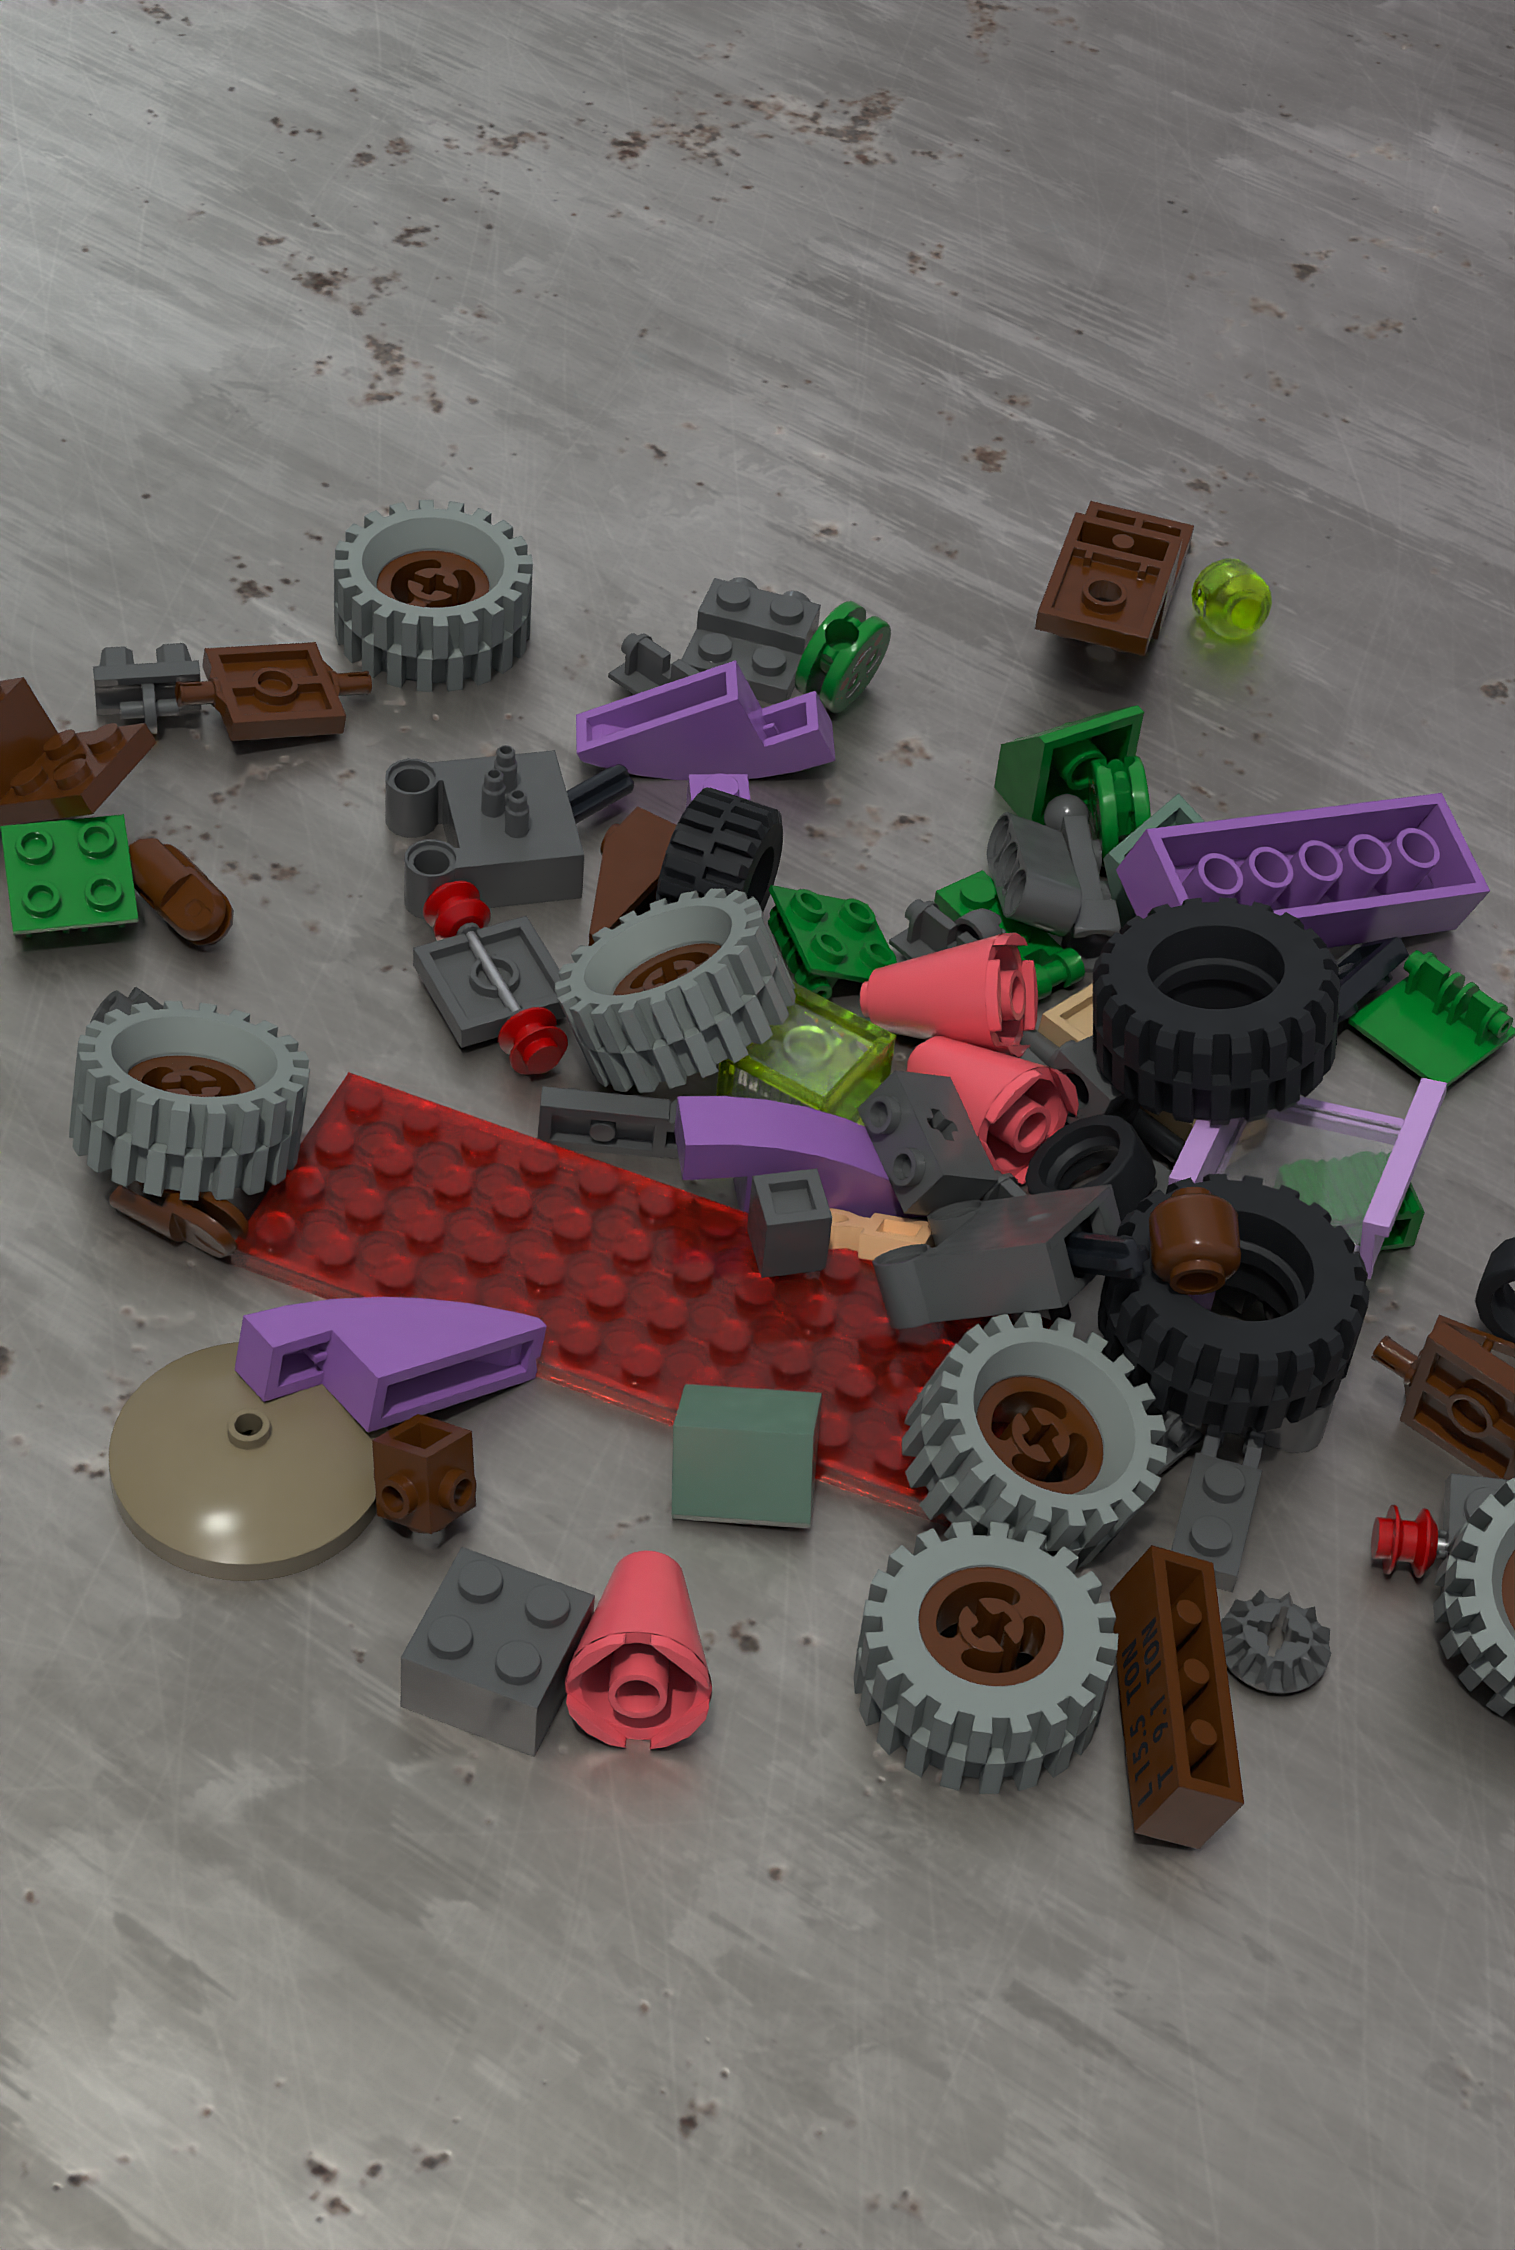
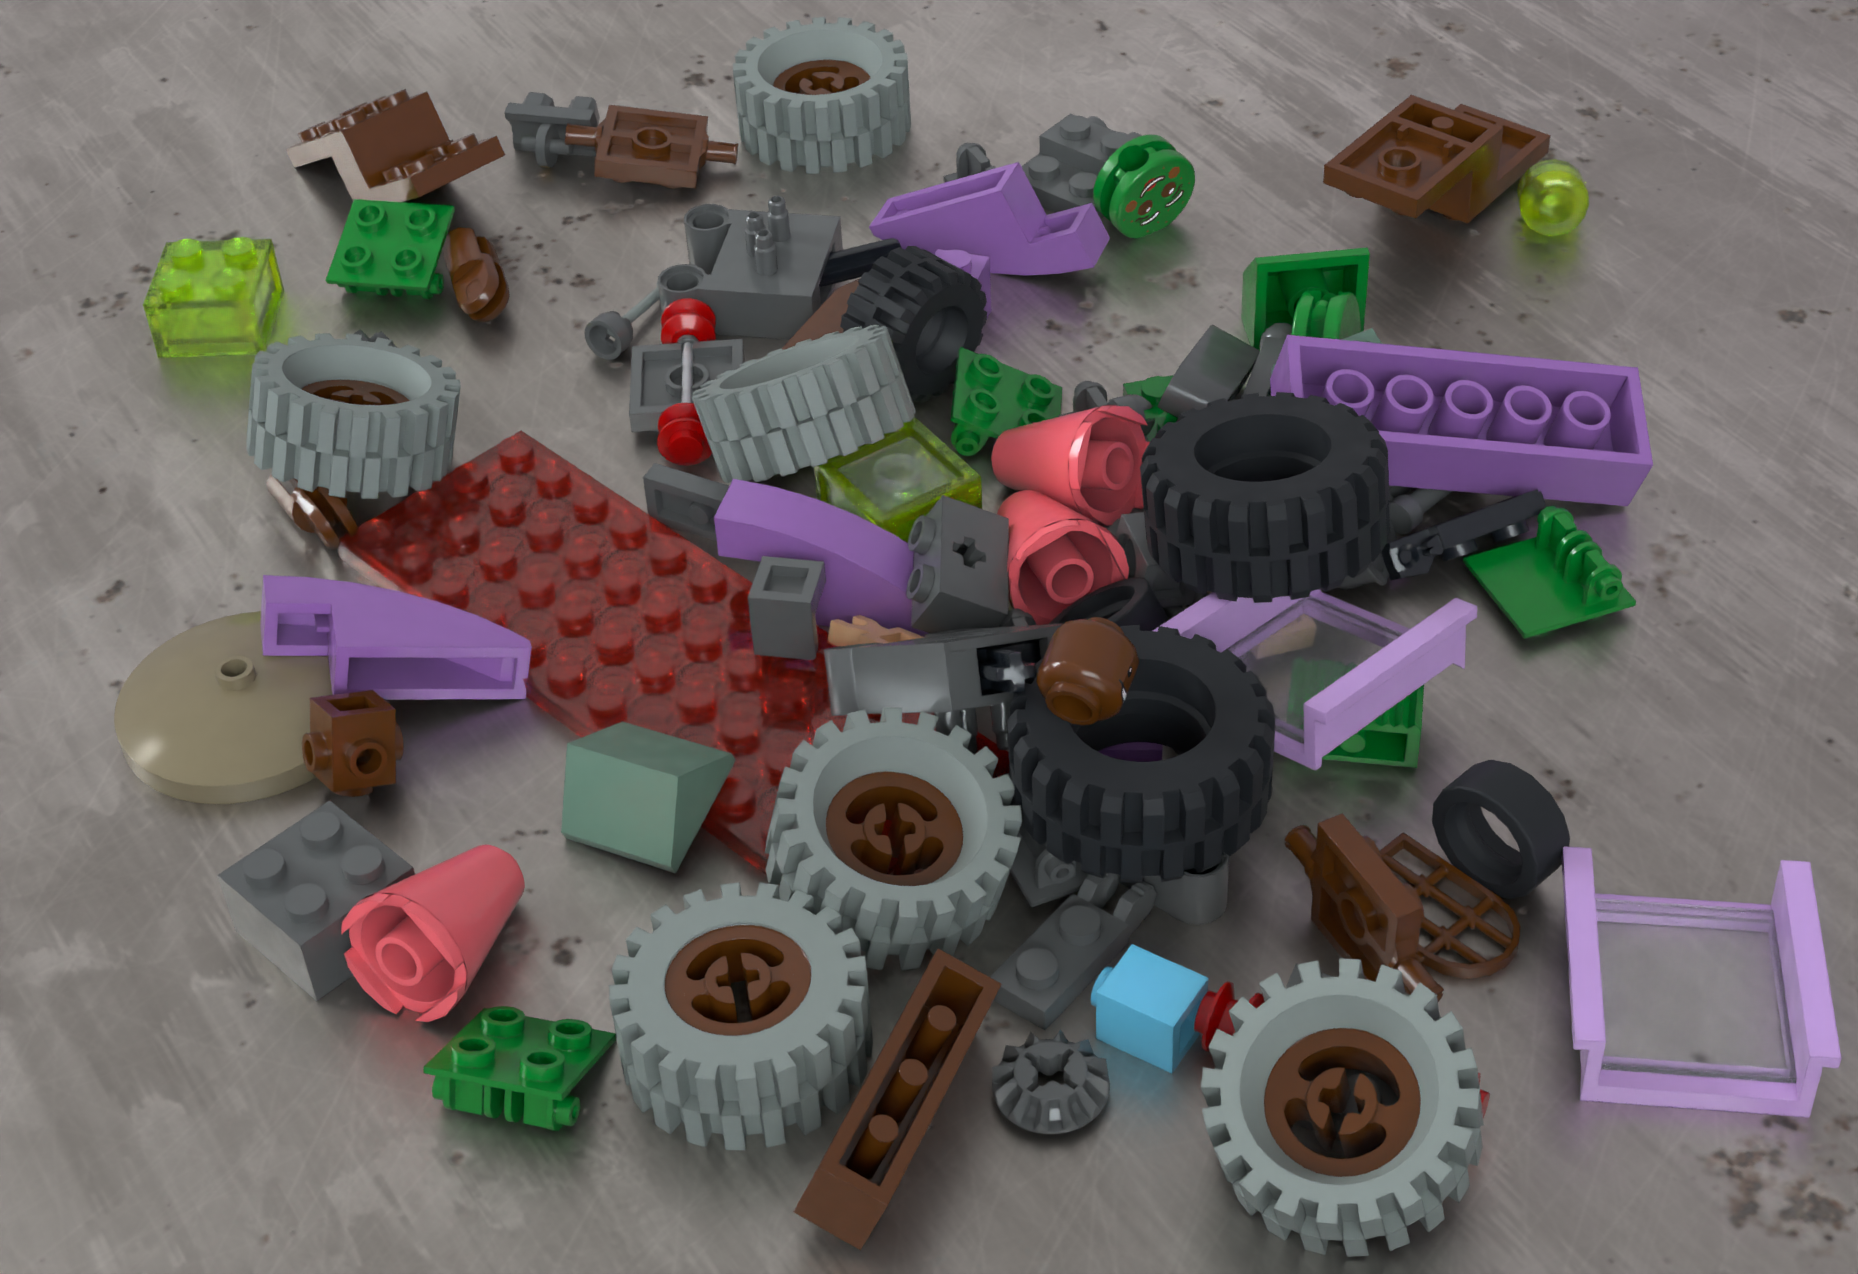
camera: 30 degrees right, 5 degrees down
none -> green hinge [423,1006,616,1131]
none -> dark grey hinge [584,281,660,360]
none -> medium azure brick [1091,944,1209,1074]

